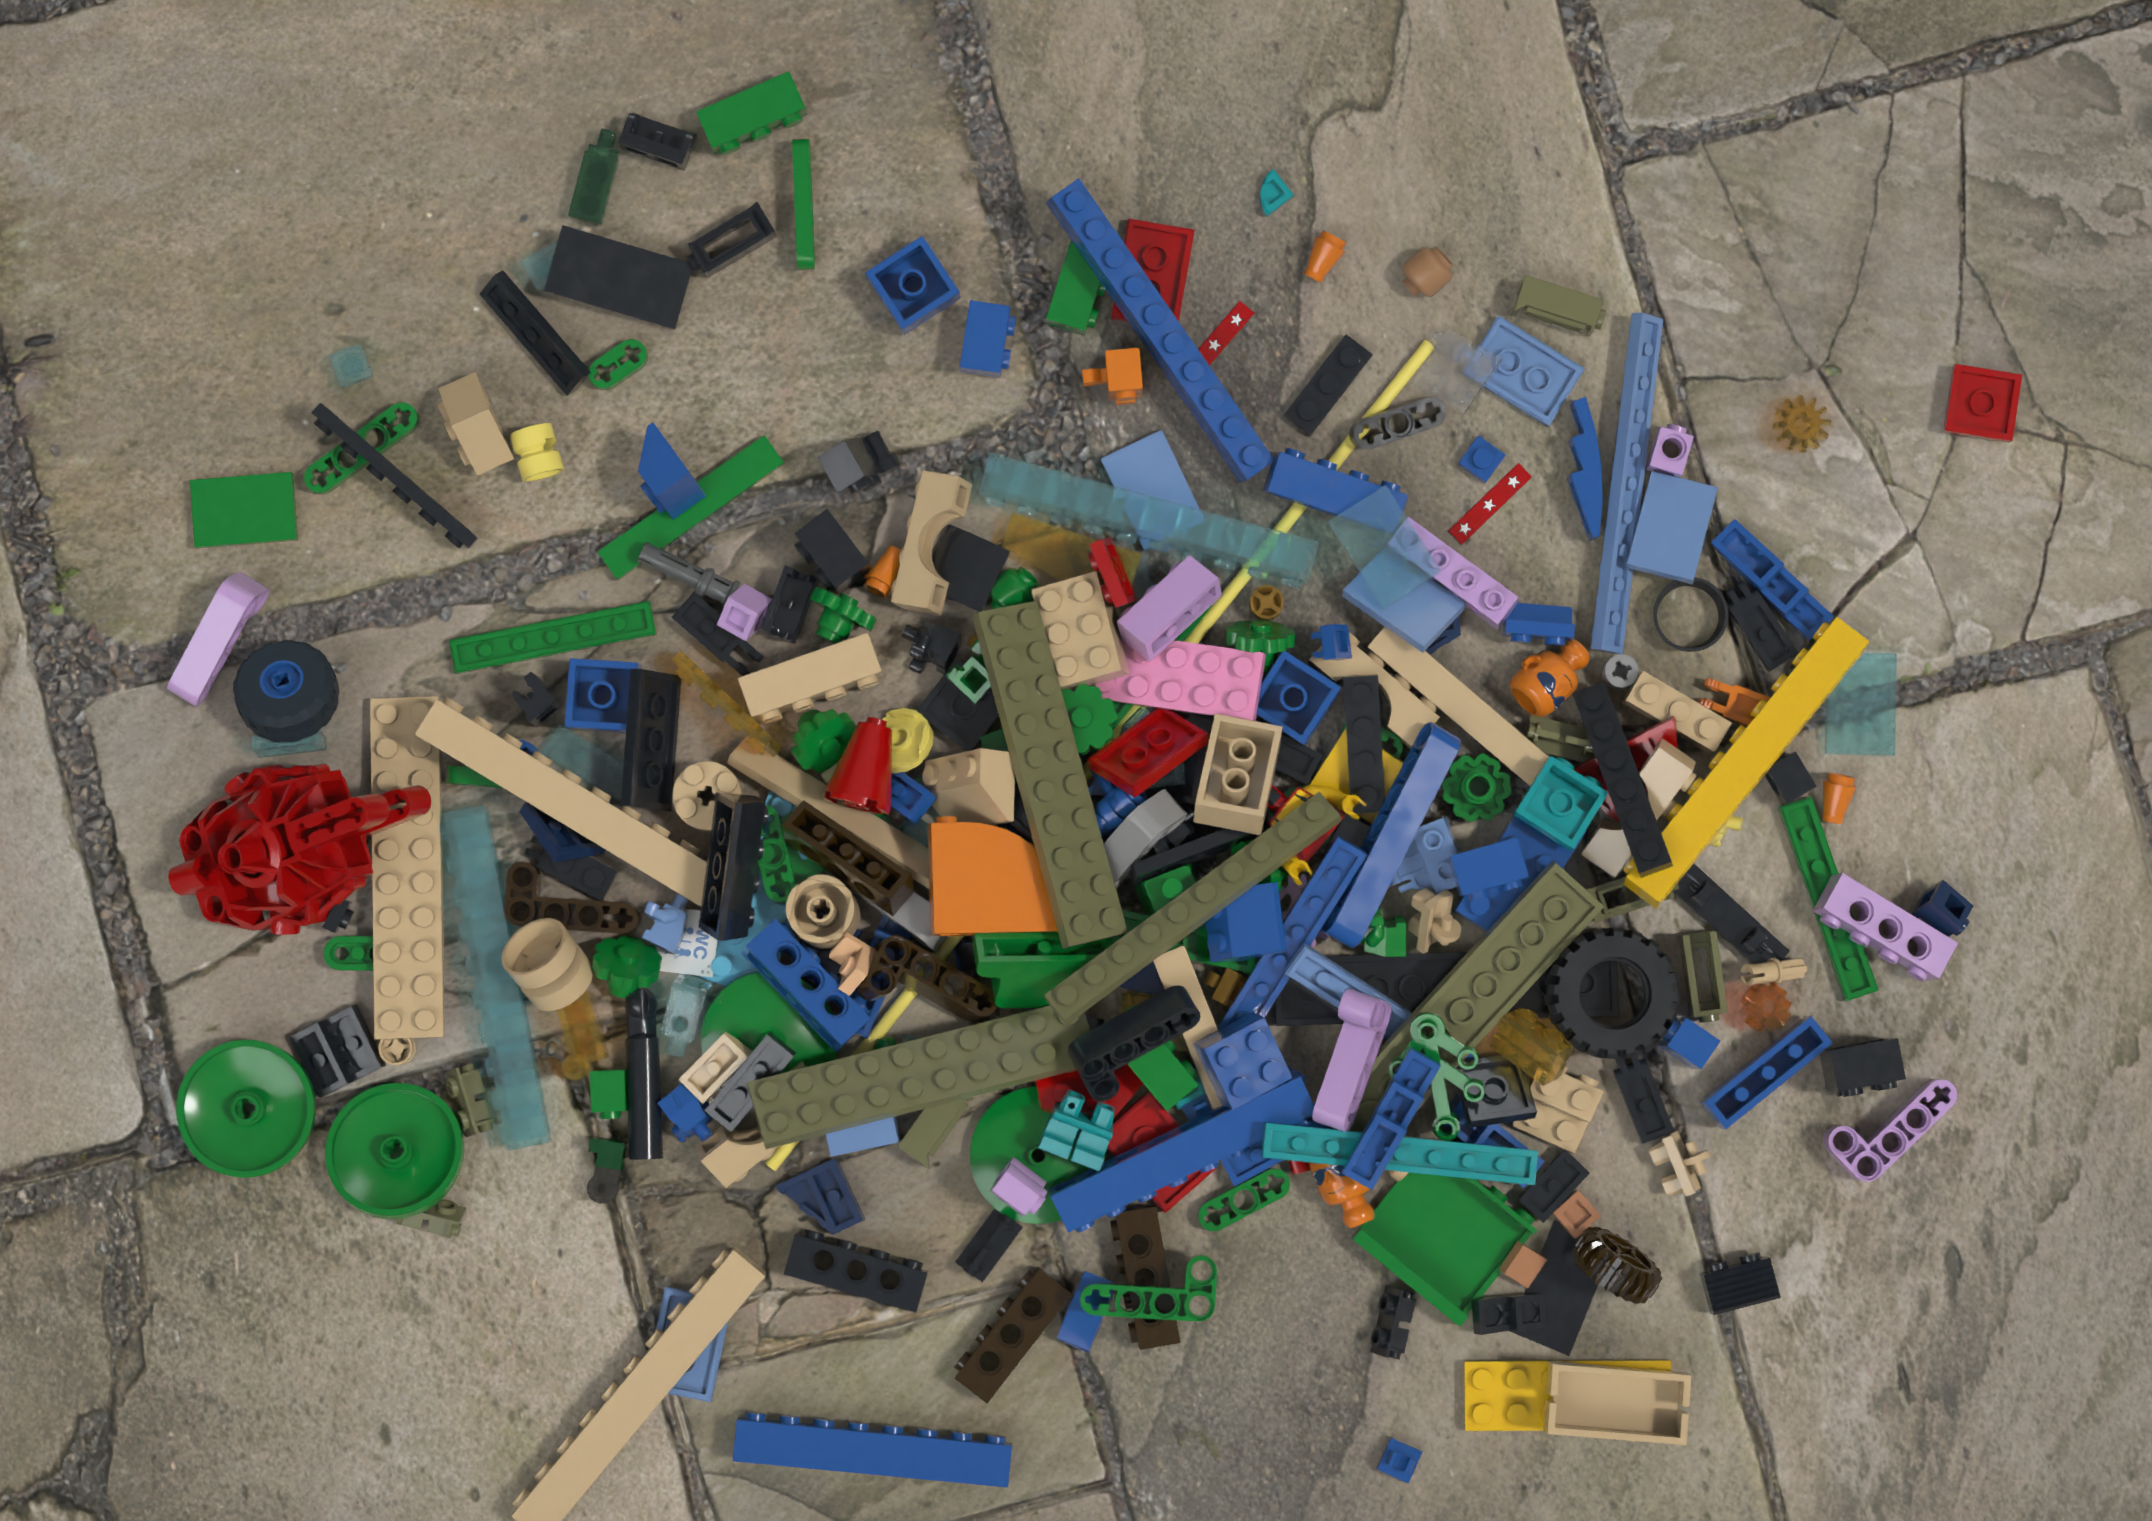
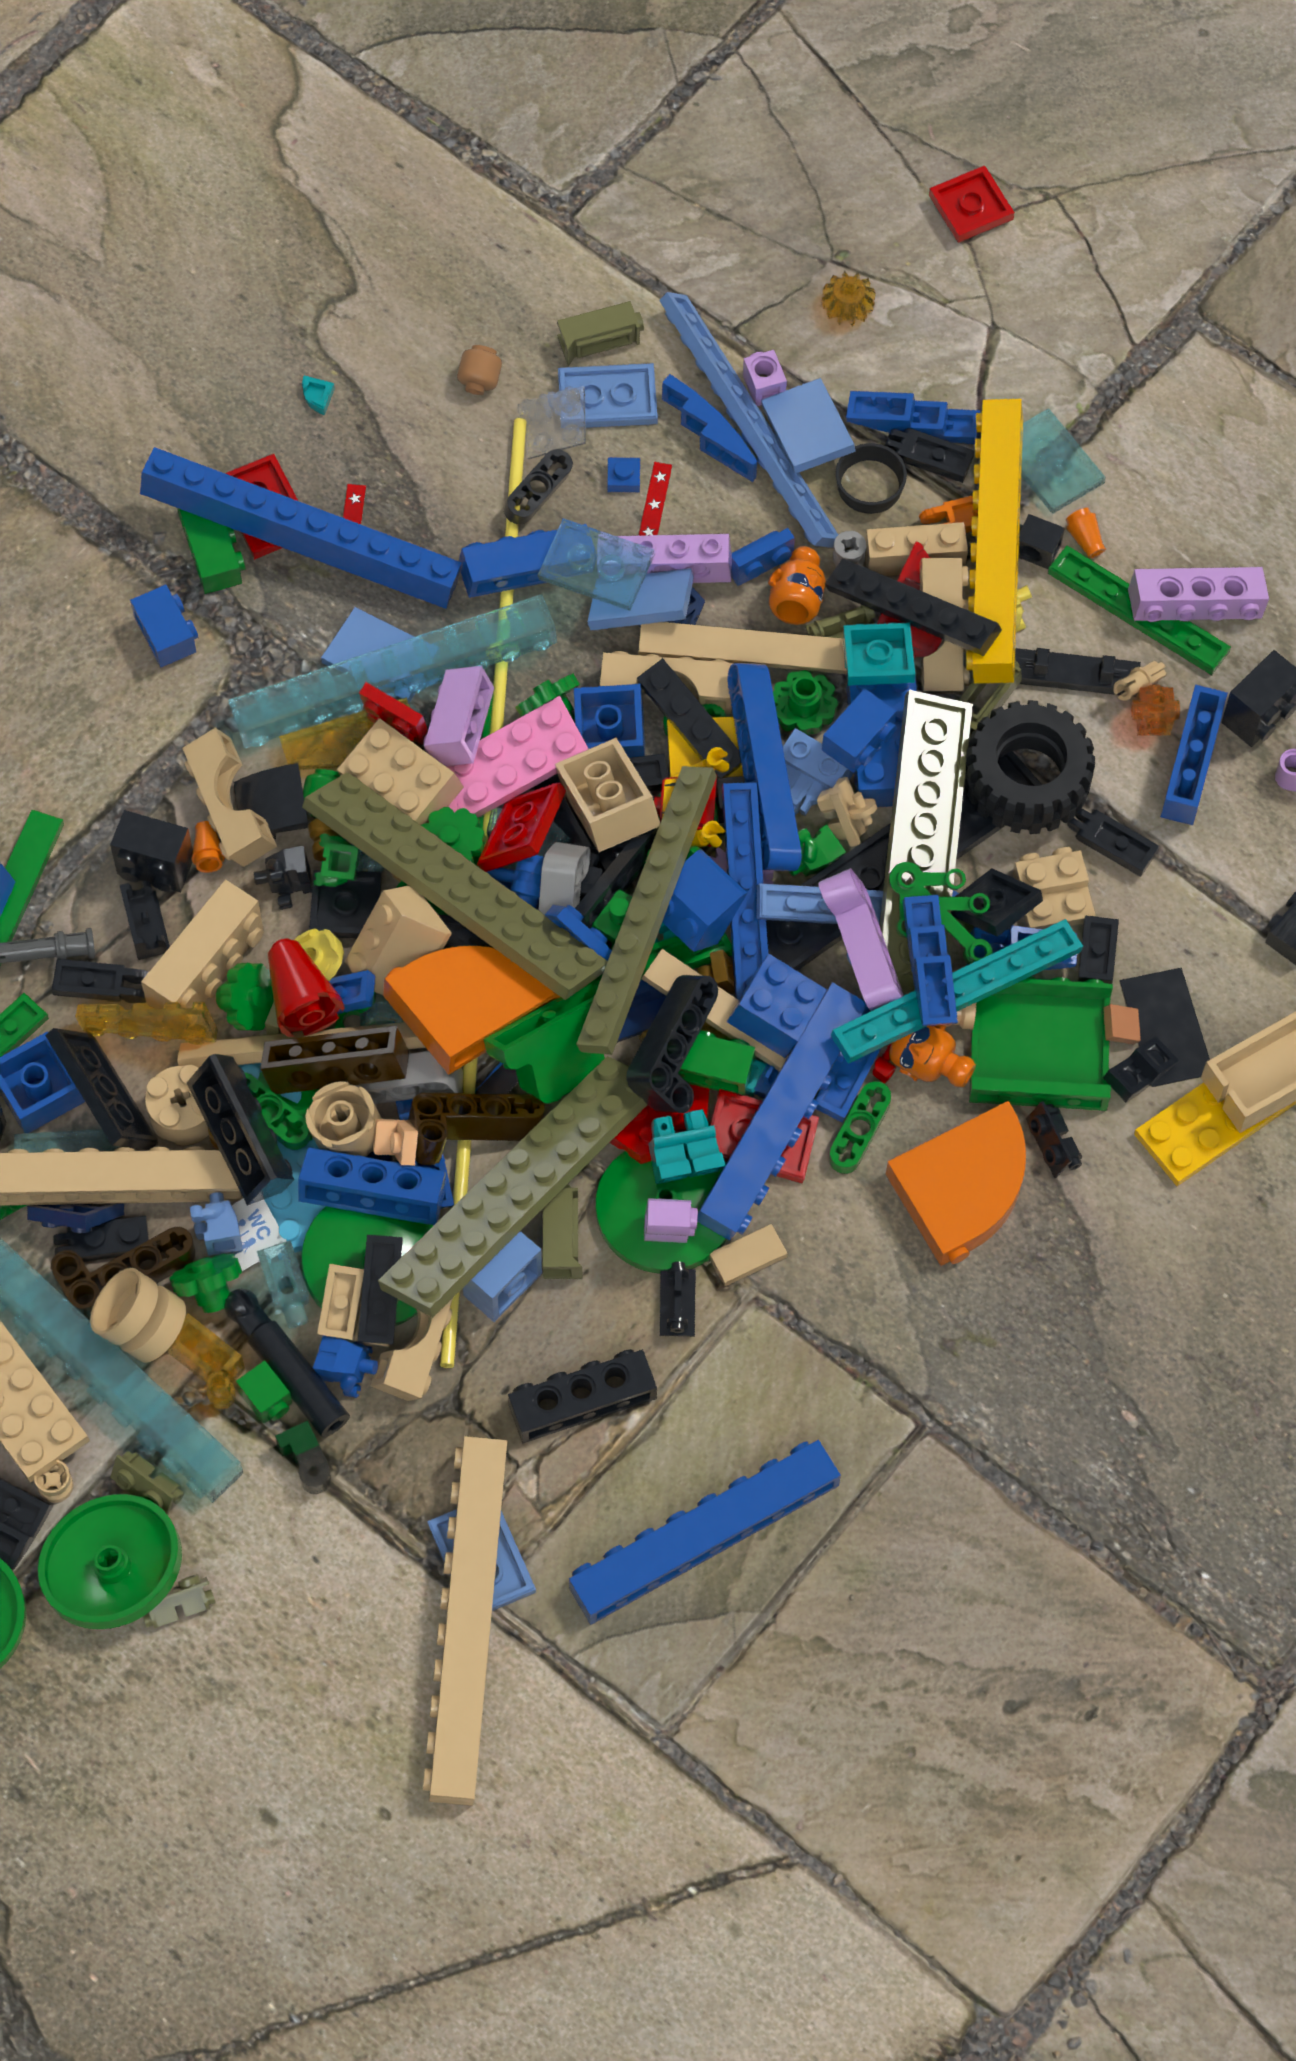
camera: 35 degrees left, 20 degrees down
lavender brick [717,583,772,641] -> none
dark blue wing [776,1157,865,1235] -> none
green plant [809,587,877,644] -> none
black hinge [817,431,901,494] -> none
blue brick [865,236,961,335] -> none
dark brown brick [954,1267,1072,1404] -> none
blue slope [1057,1271,1116,1353] -> none
green beam [1080,1254,1217,1322] -> none
orange brick [1082,348,1143,406] -> none
dark brown brick [1110,1205,1180,1350] -> none
pearl gold wheel [1249,585,1284,621] -> none
black plate [1284,334,1373,436] -> none
orange cone [1303,230,1347,283] -> none
blue tile [1310,624,1352,661] -> none
blue tile [1376,1437,1422,1484] -> none
clear yellow brick [1490,1007,1574,1086] -> none
nougat tile [1552,1190,1601,1239] -> none
dark brown gear [1571,1227,1662,1304] -> none
tan hips [1649,1131,1711,1197] -> none
blue brick [1658,1017,1720,1069] -> none
olive window [1677,930,1728,1023] -> none
dark blue brick [1911,880,1973,937] -> none
none -> blue hinge [545,905,612,961]
none -> tan tile [710,1224,788,1286]
none -> orange brick [886,1101,1026,1266]

